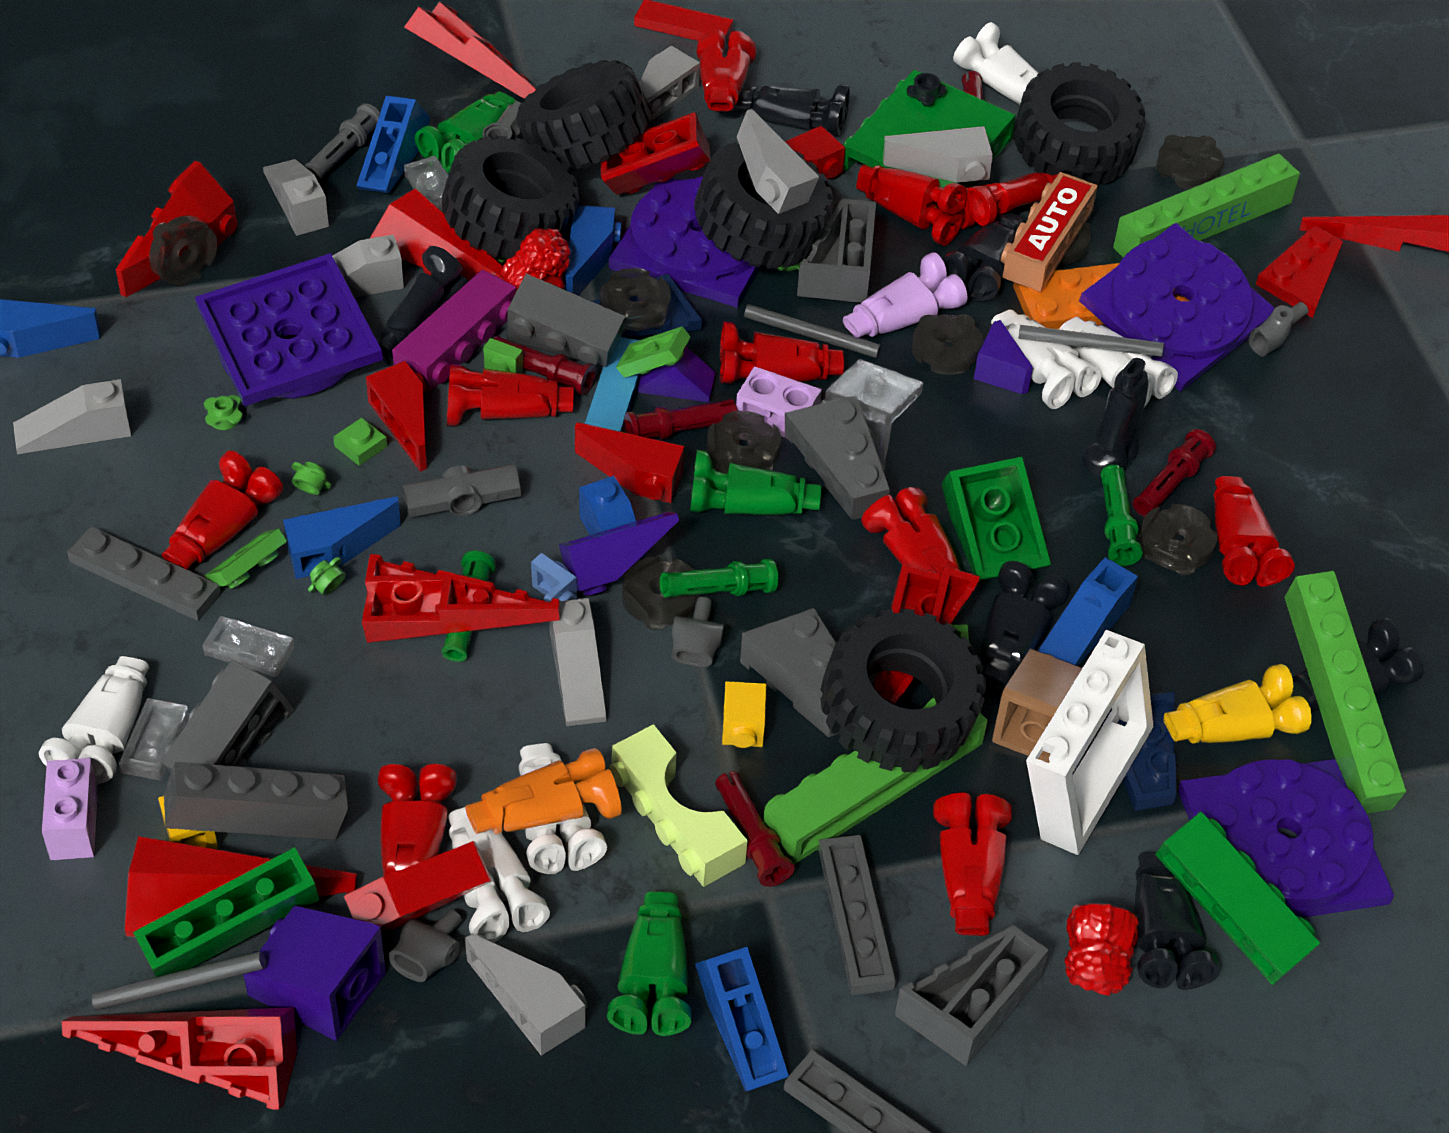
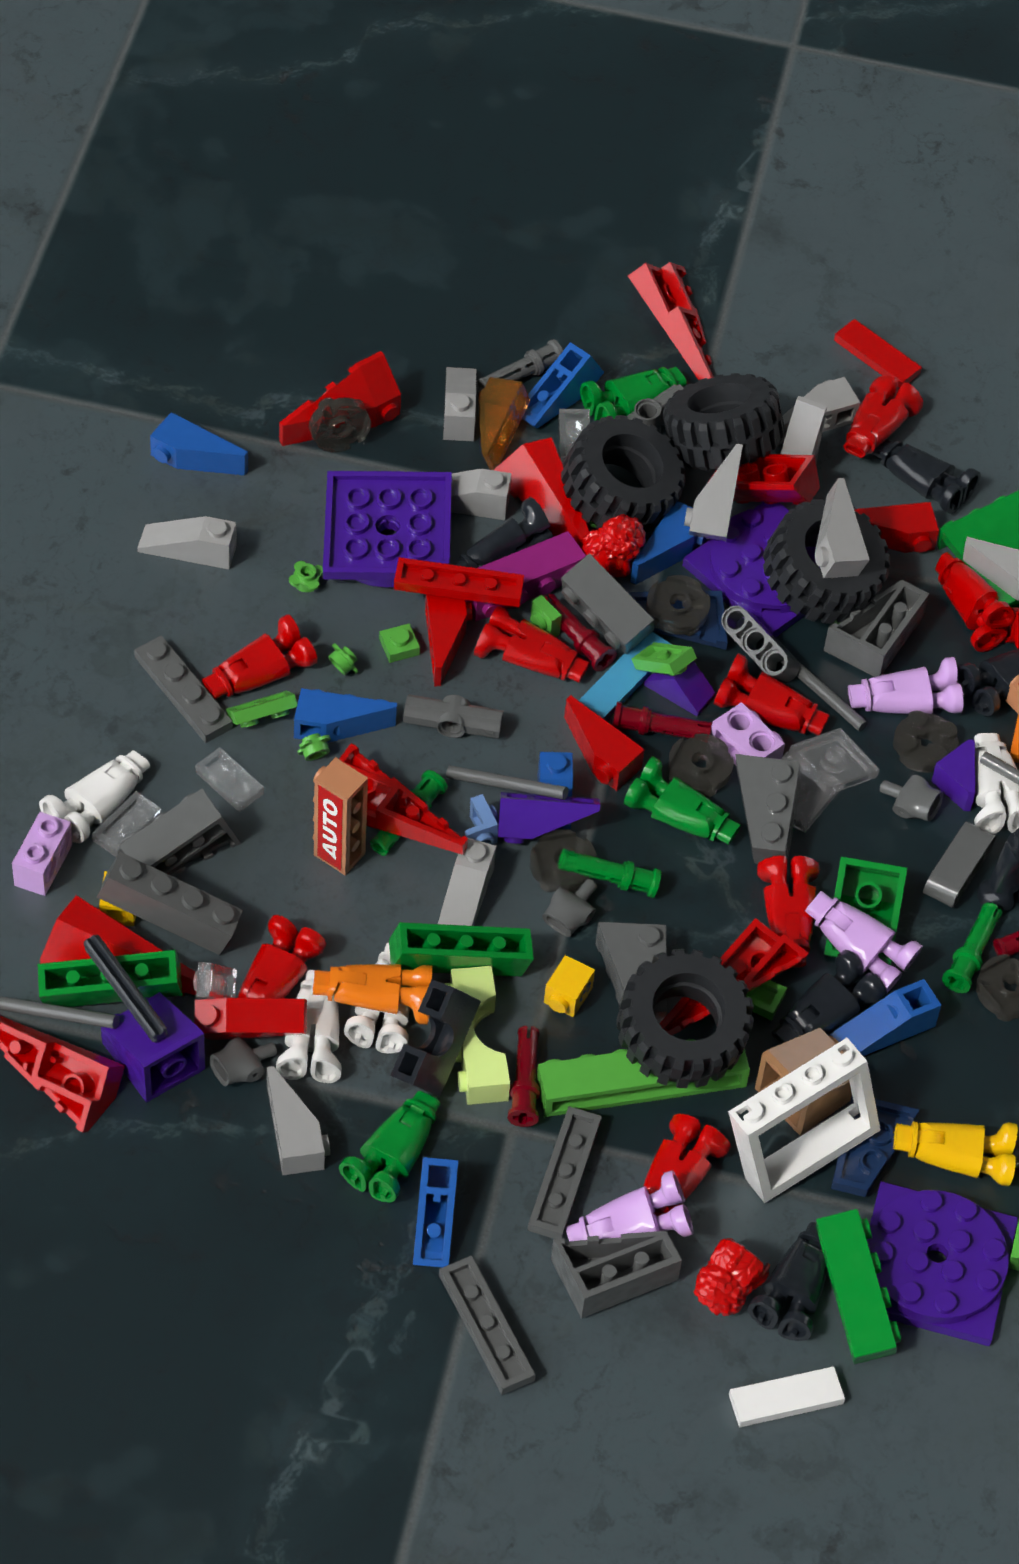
camera: 25 degrees right, 5 degrees up
none -> black axle [83,935,168,1043]
none -> clear plate [193,962,237,999]
none -> nougat brick [313,757,368,875]
none -> green brick [389,922,534,977]
none -> black arch [390,980,481,1097]
none -> red plate [393,557,524,607]
none -> dark grey bar [446,765,568,800]
none -> clear orange slope [478,377,530,470]
none -> lavender piece [565,1170,694,1241]
none -> light grey slope [684,444,743,541]
none -> dark grey beam [721,605,799,682]
none -> white tile [729,1366,845,1428]
none -> light grey slope [780,396,827,463]
none -> lavender piece [805,891,923,993]
none -> dark grey piece [880,775,943,822]
none -> dark grey beam [923,821,996,908]

